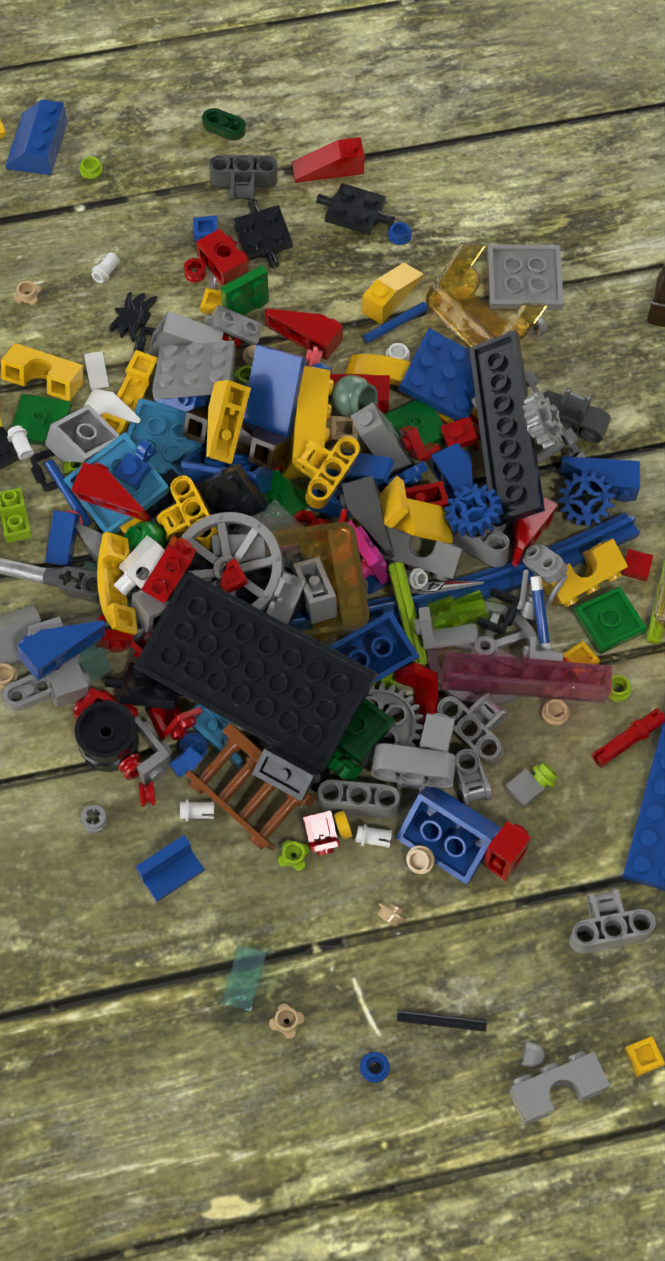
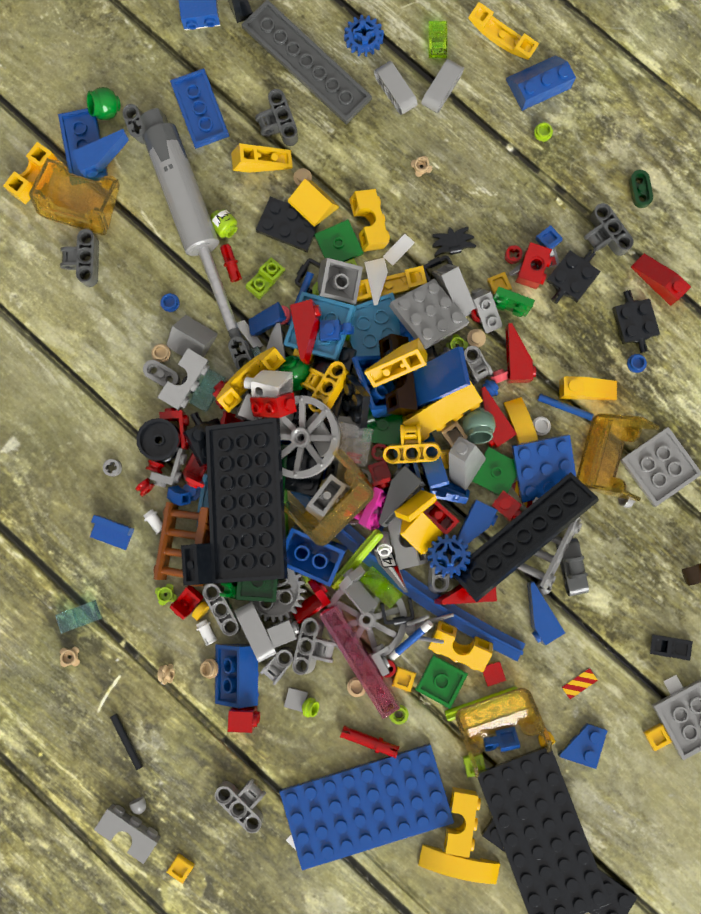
camera: 60 degrees right, 20 degrees up
white pin [7,426,34,460] -> none
blue slope [18,620,106,681] -> none
white pin [91,252,120,283] -> none
red tile [220,558,249,593] -> none
light grey hinge [266,571,307,624] -> none
blue plate [360,1052,390,1083] -> none
red bracket [399,426,440,461] -> none
light grey gear [523,392,563,450] -> none
light grey plate [523,544,567,583] -> none
blue gear [558,470,616,527] -> none

